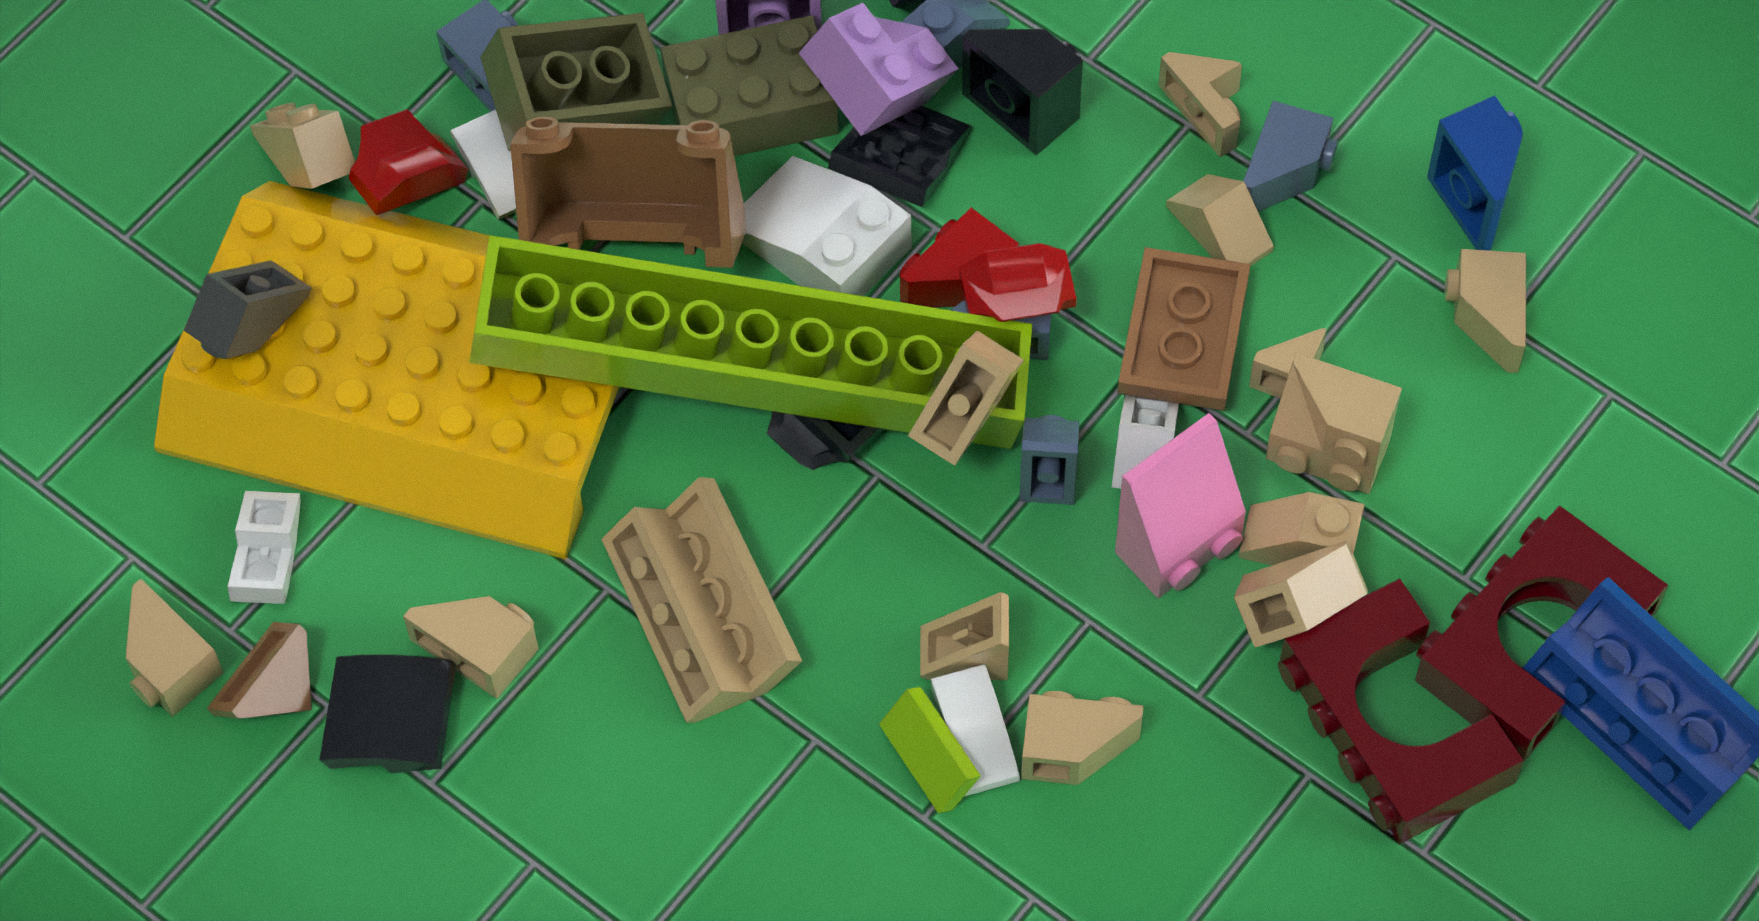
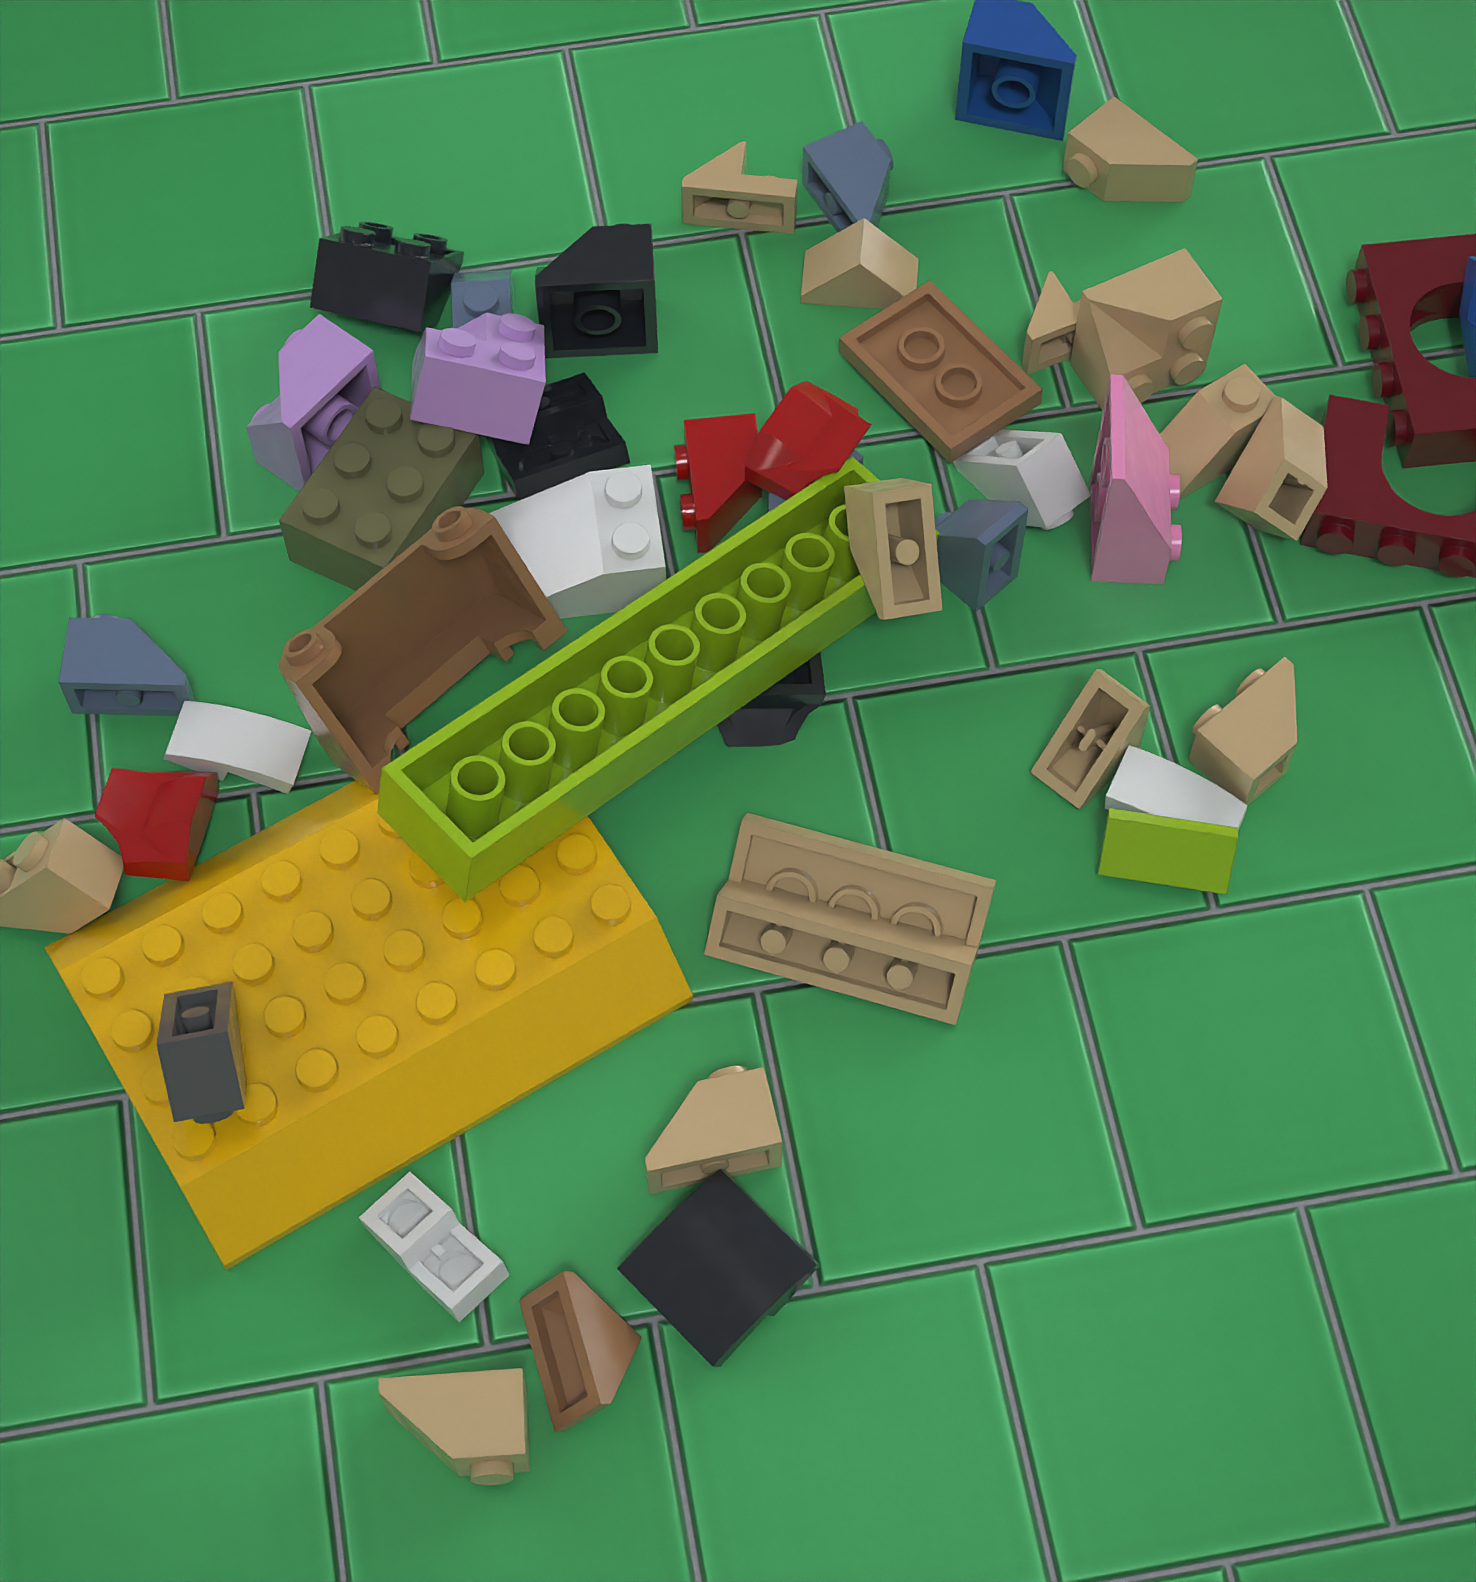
camera: 50 degrees left, 0 degrees up
olive brick [480,13,672,151] -> none

